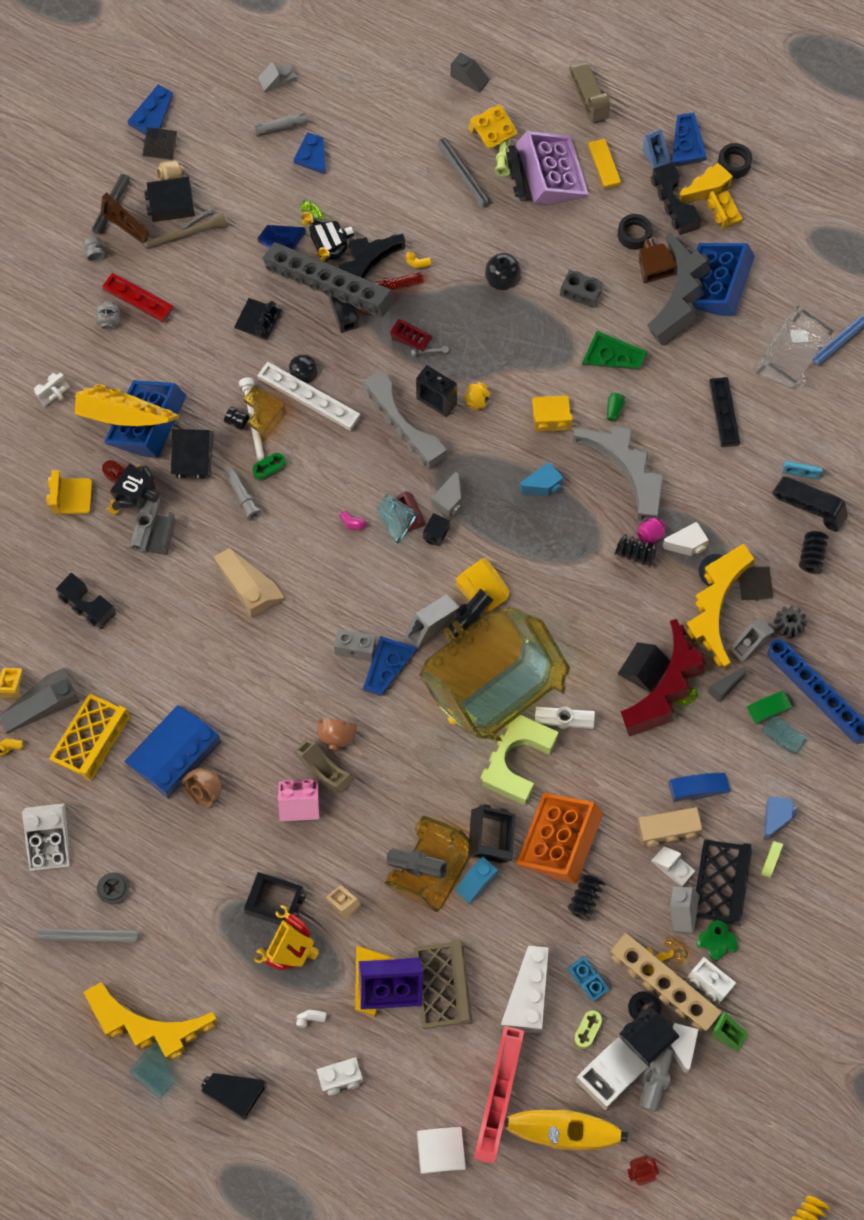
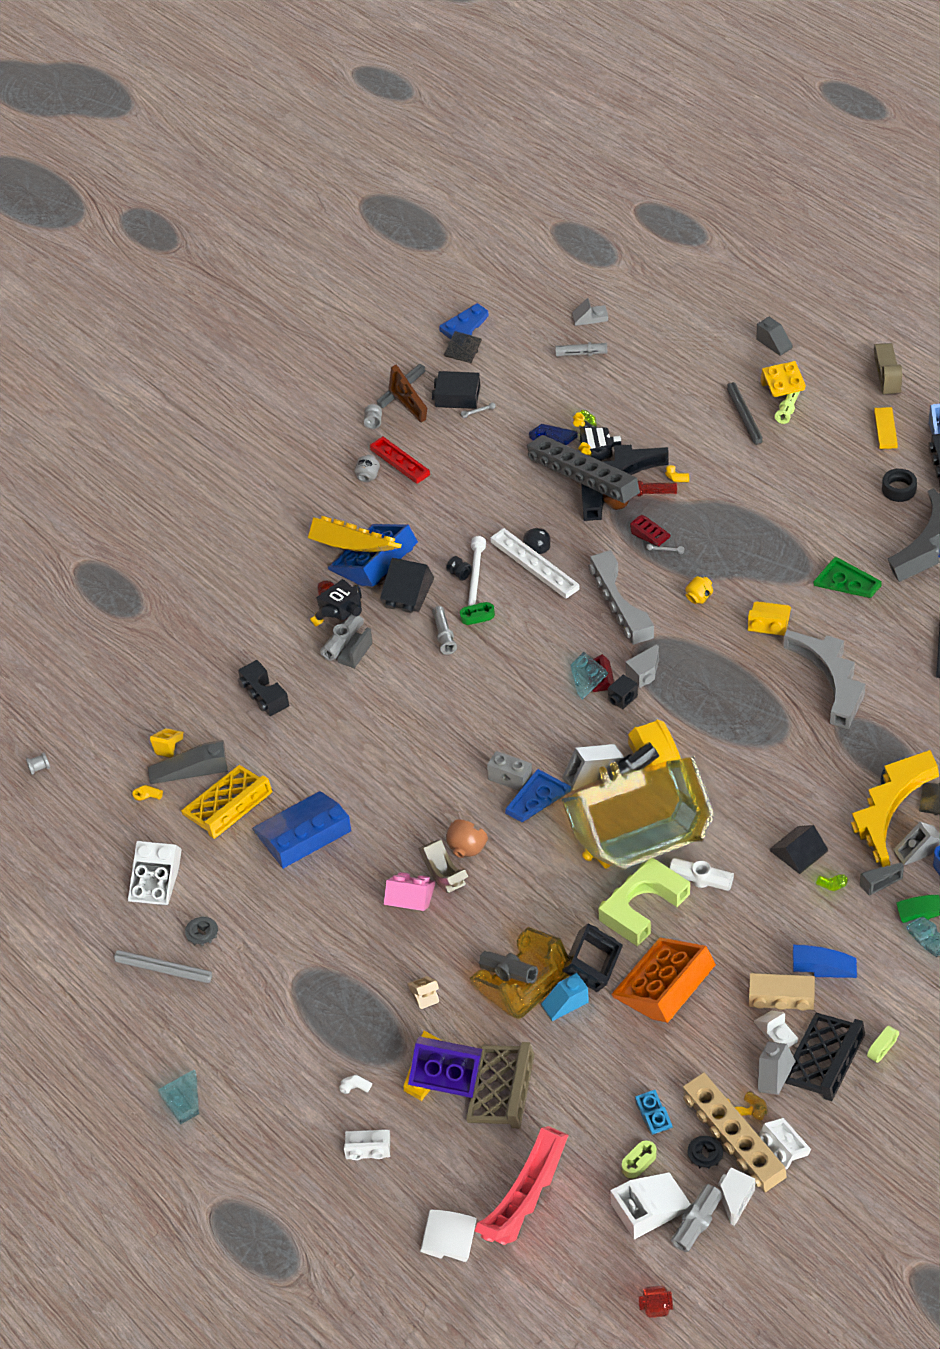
camera: 20 degrees right, 20 degrees down
white hips [34,373,70,407] -> none
yellow bracket [46,470,92,514] -> none
yellow arch [83,982,218,1061] -> none
dark tan piece [143,213,228,248] -> none
tan head [156,160,184,181] -> none
medium nougat cylinder [182,768,222,808] -> none
black slope [201,1073,267,1121] -> none
tan wedge [213,548,285,618] -> none
black hinge [234,298,282,340] -> none
clear yellow panel [244,385,286,441] -> none
black window [244,872,306,925] -> none
yellow torso [254,905,318,971] -> none
blue wing [293,132,326,174] -> none
dark pink arm [339,510,367,530] -> none
black window [416,365,457,417] -> none
black cylinder [485,253,521,290] -> none
white wedge [500,946,549,1034] -> none
yellow piece [504,1110,628,1150] -> none
black wing [506,145,527,201] -> none
lavender slope [516,131,589,204] -> none
dark azure slope [519,462,563,496] -> none
dark grey brick [560,269,603,309] -> none
black piece [568,875,606,921] -> none
green cone [606,393,626,422] -> none
black piece [614,534,657,568] -> none
black slope [619,1006,680,1064] -> none
dark red arch [620,618,707,736] -> none
dark pink head [637,517,666,545] -> none
reddish brown torso [639,239,677,284] -> none
white slope [663,522,709,556] -> none
green plate [697,920,738,961] -> none
bright green slope [711,1013,748,1051] -> none
medium blue slope [763,796,796,840] -> none

